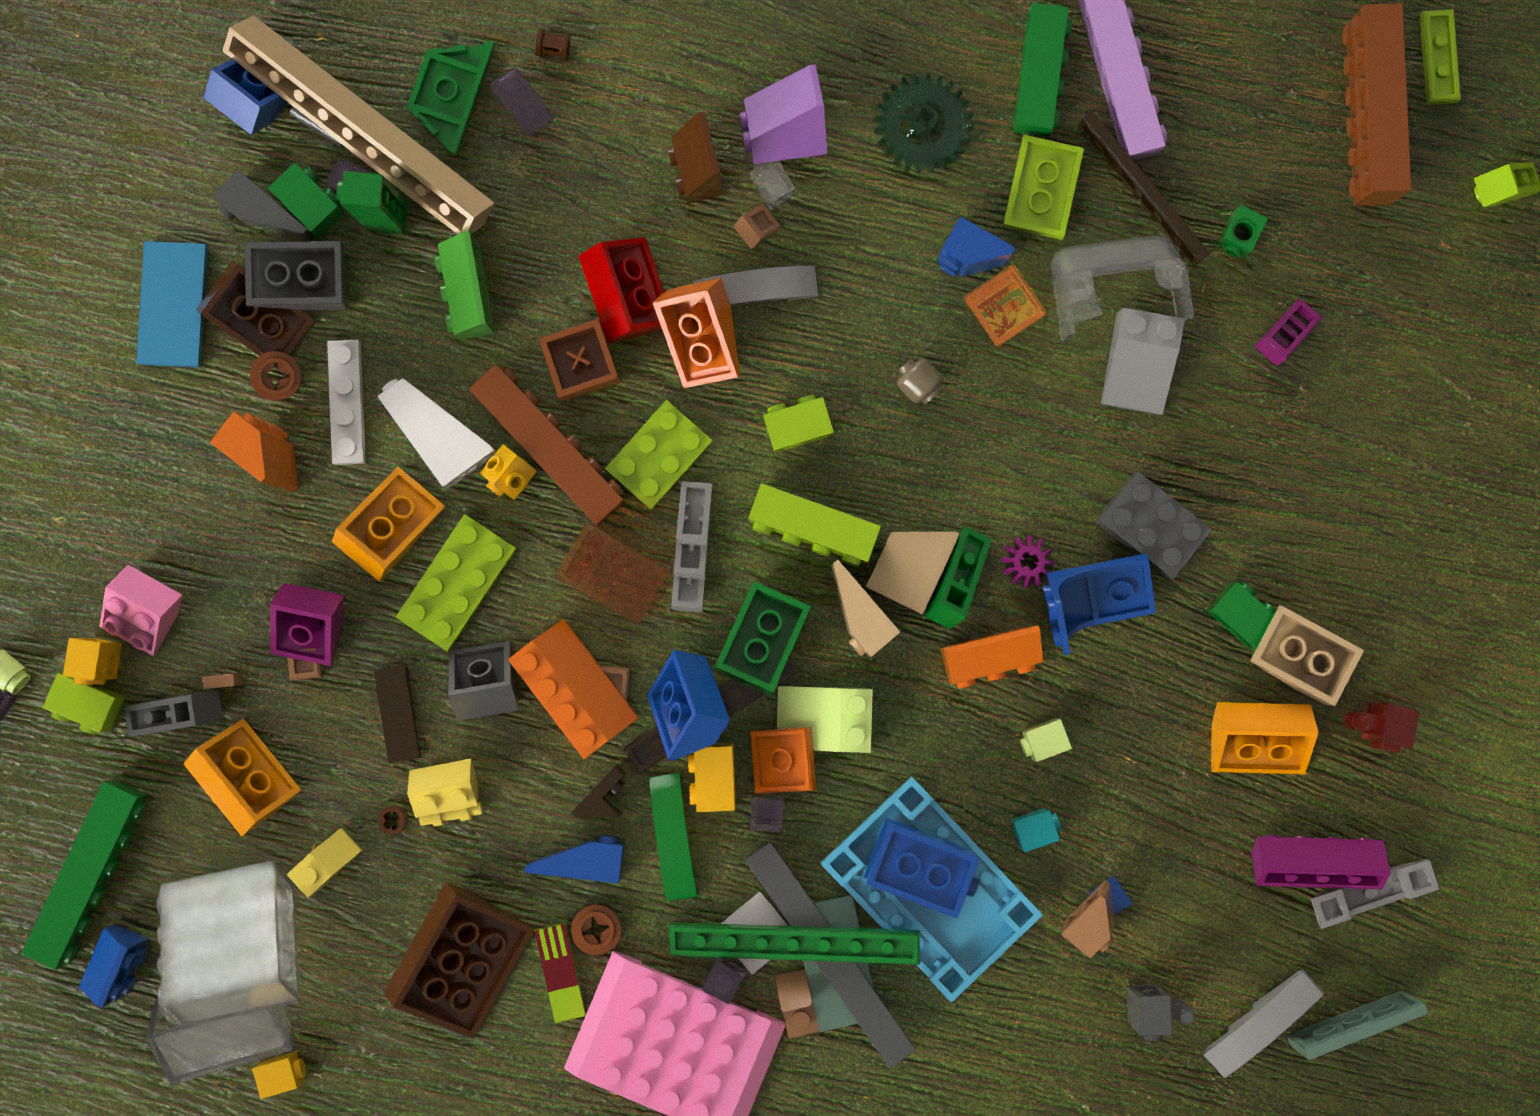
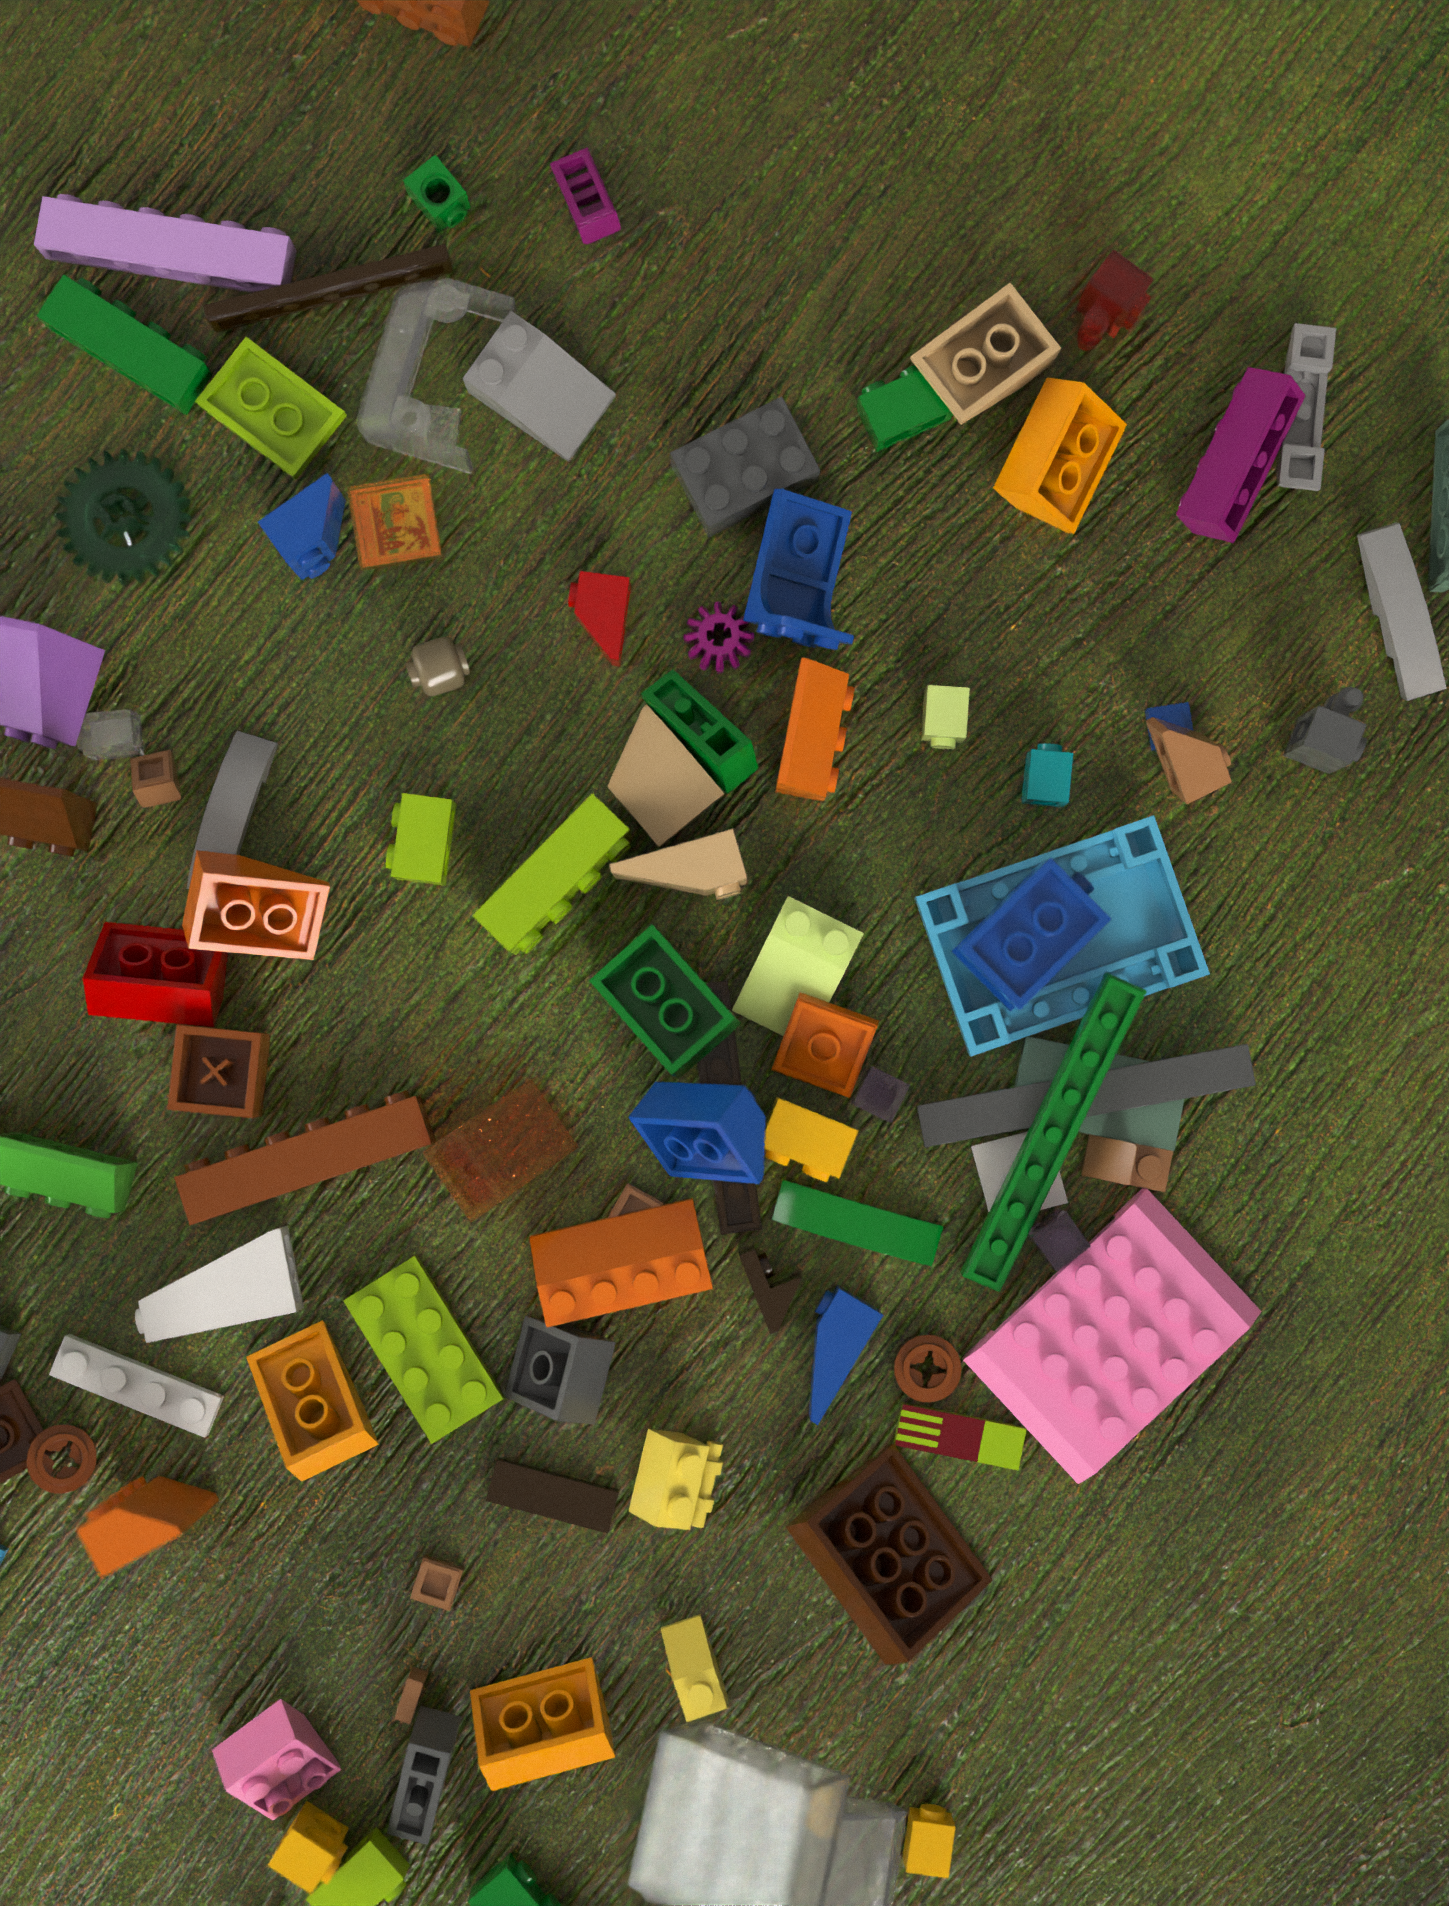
camera: 75 degrees left, 0 degrees up
magenta slope [270,583,344,666] -> none
reddish brown bush [377,805,409,835] -> none
yellow brick [480,444,537,500] -> none
lime plate [605,400,713,510] -> none
light grey slope [671,481,712,612] -> none
none -> red slope [568,571,631,667]

